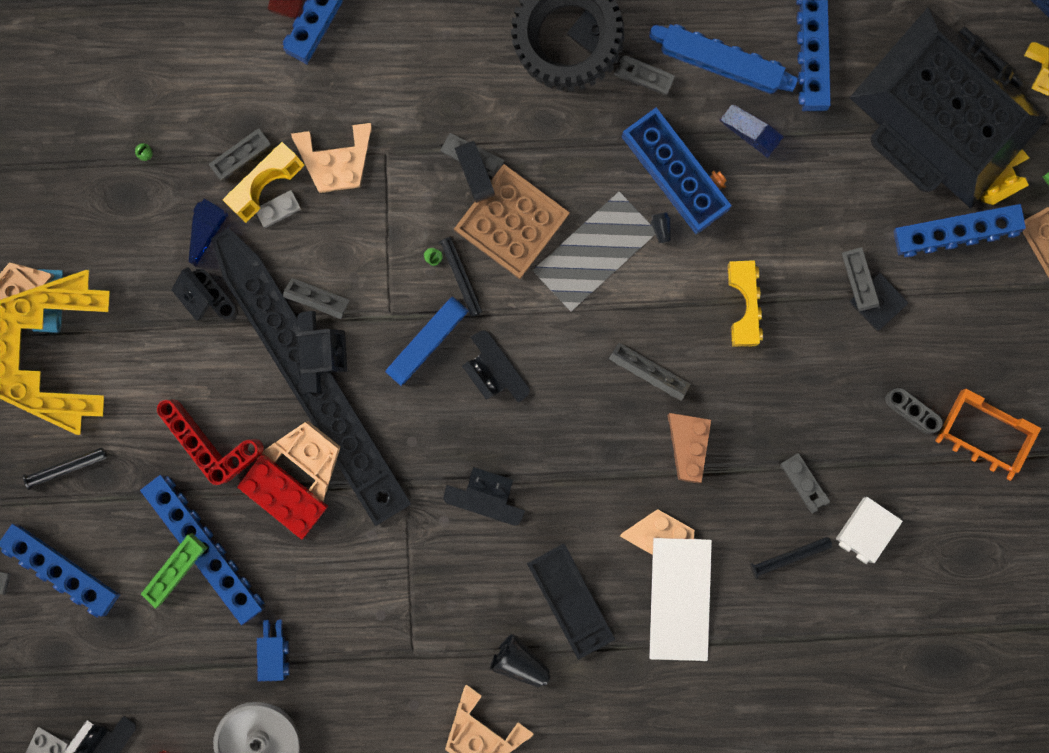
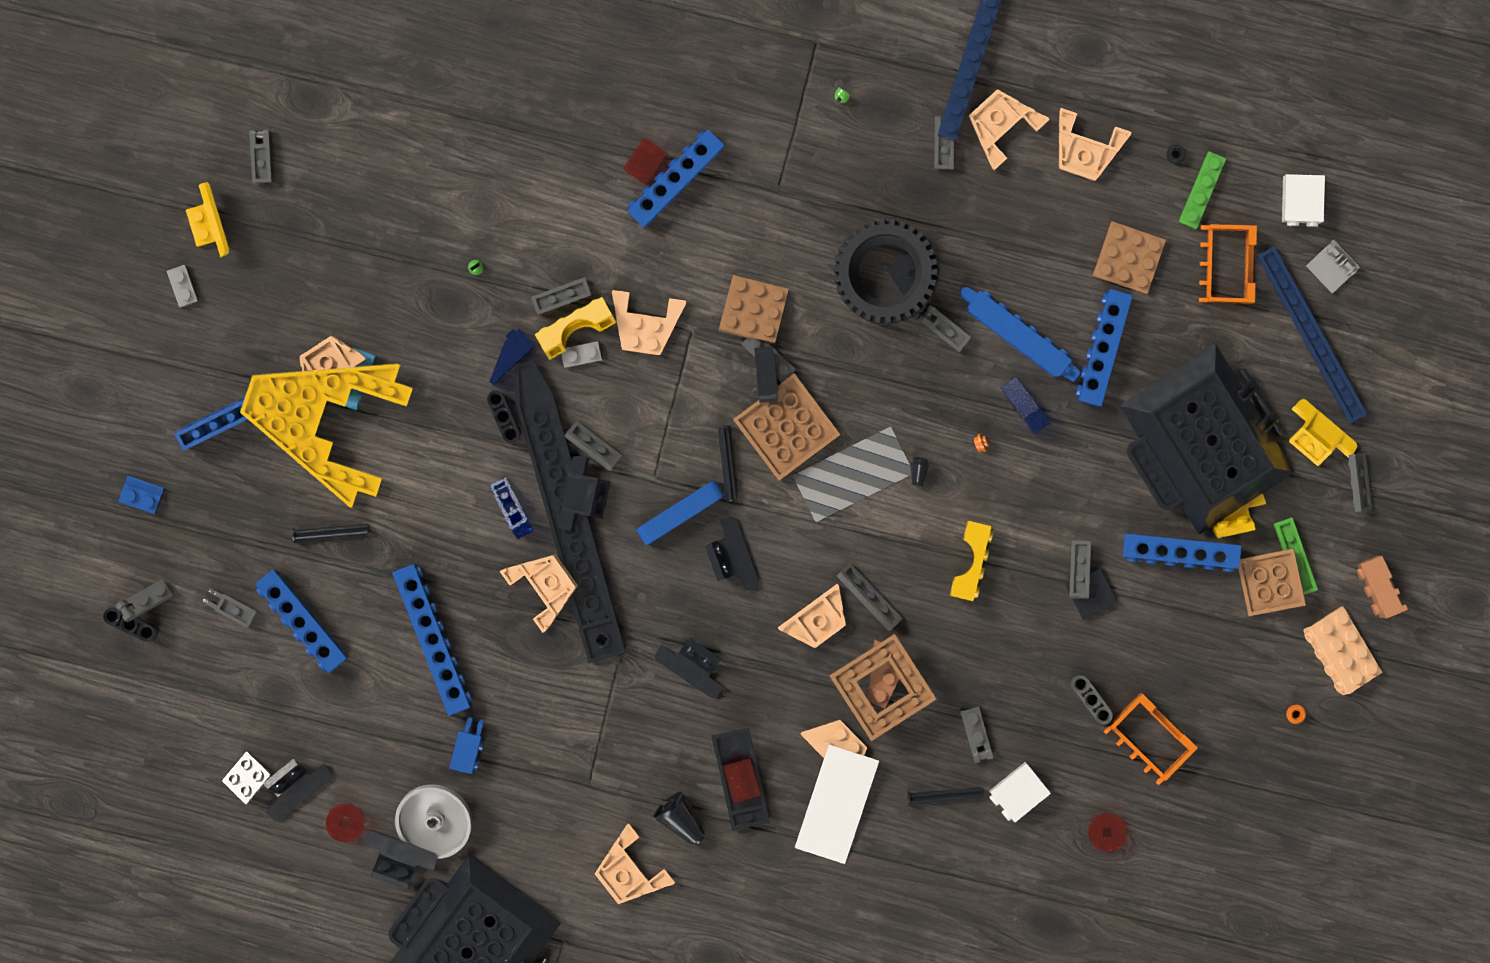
camera: 15 degrees right, 5 degrees up
bright green plate [141,533,207,609] -> none
red beam [157,399,264,485] -> none
black plate [171,267,214,321] -> none
red plate [237,454,328,540] -> none
bright green hinge [424,248,442,266] -> none
blue brick [622,108,732,235] -> none
none -> clear blue slope [489,477,535,539]
none -> medium nougat plate [719,275,789,345]
none -> clear red plate [723,758,761,803]
none -> light nougat wing [778,584,846,648]
none -> medium nougat plate [829,634,936,741]
none -> clear red plate [1087,813,1126,852]

